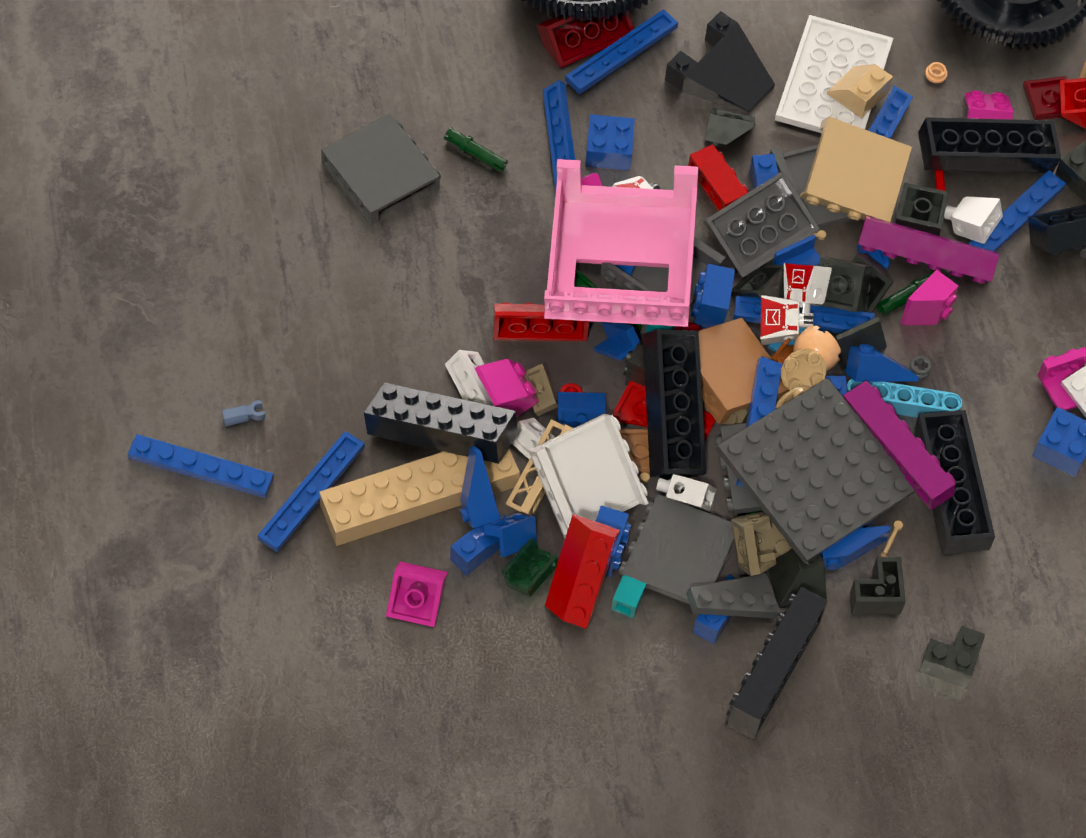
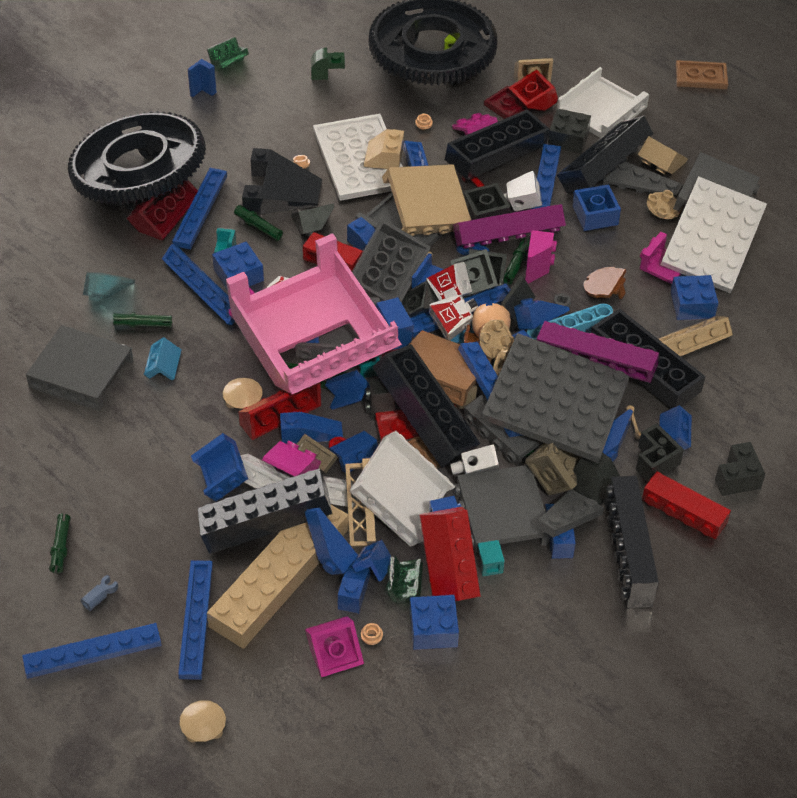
camera: 30 degrees left, 10 degrees down
none -> dark green pin [49,513,71,574]
none -> clear light blue slope [83,272,135,301]
none -> dark azure panel [144,337,182,380]
none -> tan dish [180,700,226,742]
none -> blue panel [191,433,248,501]
none -> teal panel [214,228,236,253]
none -> tan dish [223,378,263,409]
none -> dark green pin [234,205,283,241]
none -> blue slope [280,412,343,444]
none -> light nougat plate [293,155,310,169]
none -> light nougat plate [361,623,383,645]
none -> blue brick [410,595,459,650]
none -> blue brick [572,185,621,231]
none -> piece [583,267,626,299]
none -> red brick [642,471,731,540]
none -> tan fence [659,316,733,356]
none -> blue panel [660,405,692,450]

